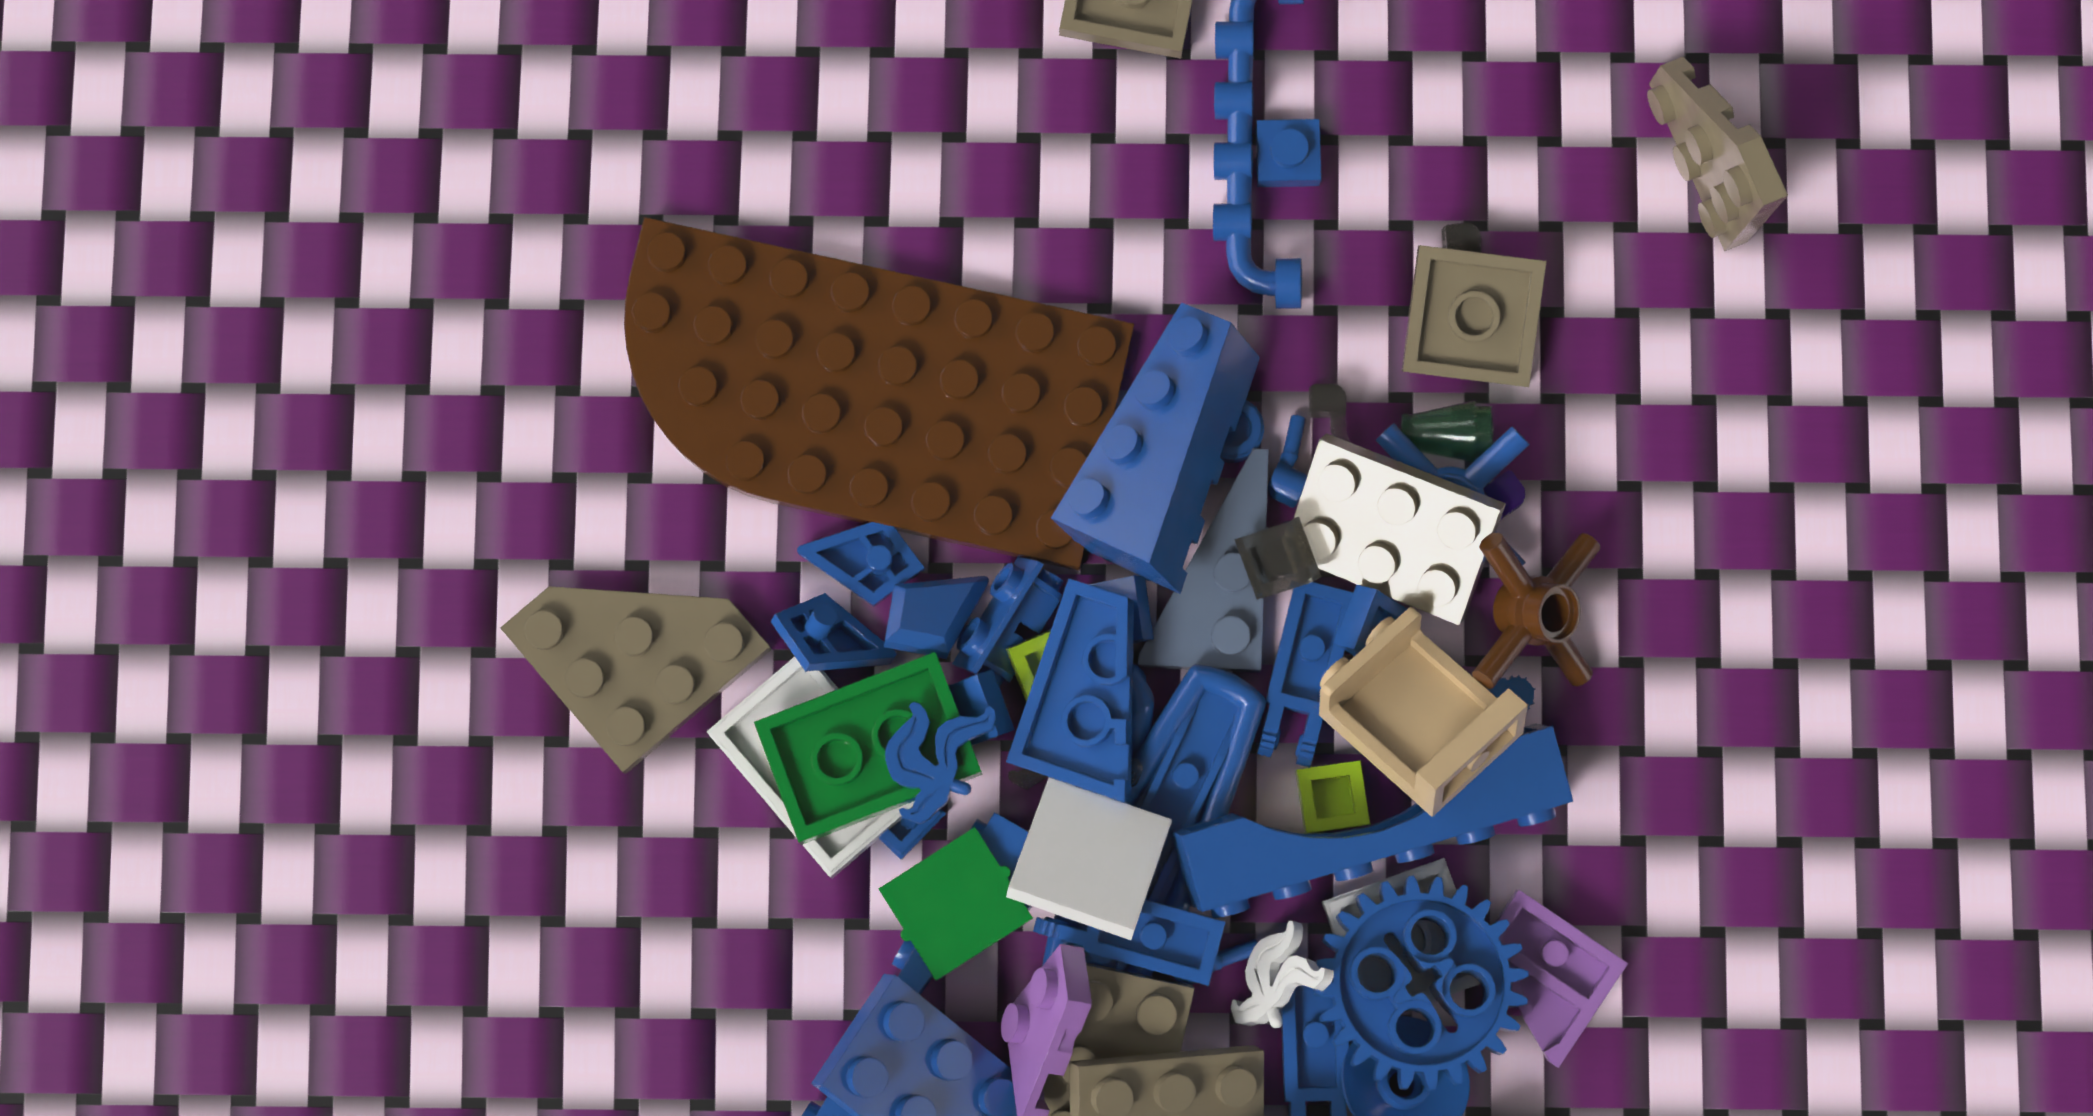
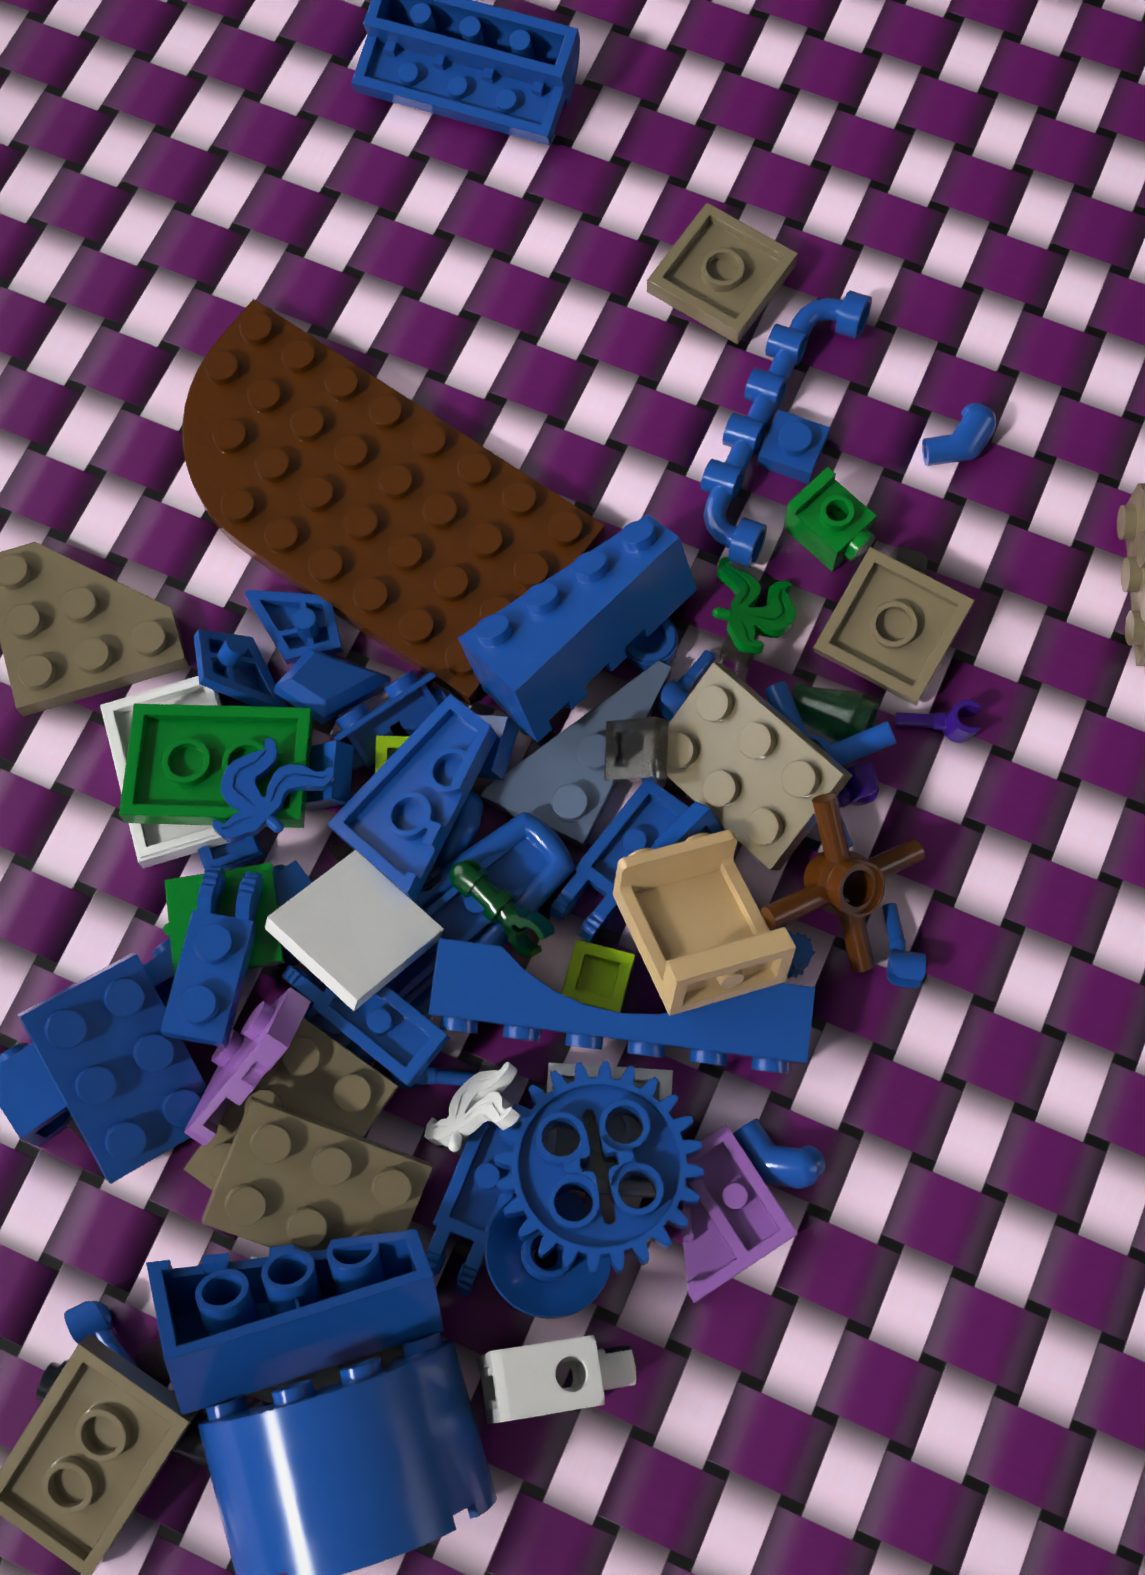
camera: 25 degrees right, 10 degrees down
none -> blue hinge [160,865,263,1048]
none -> dark green piece [450,859,555,958]
none -> green piece [712,557,796,655]
none -> blue arm [733,1118,825,1189]
none -> green brick [783,467,877,572]
none -> blue hand [882,903,926,989]
none -> dark purple hand [895,700,981,743]
none -> blue arm [922,402,996,466]

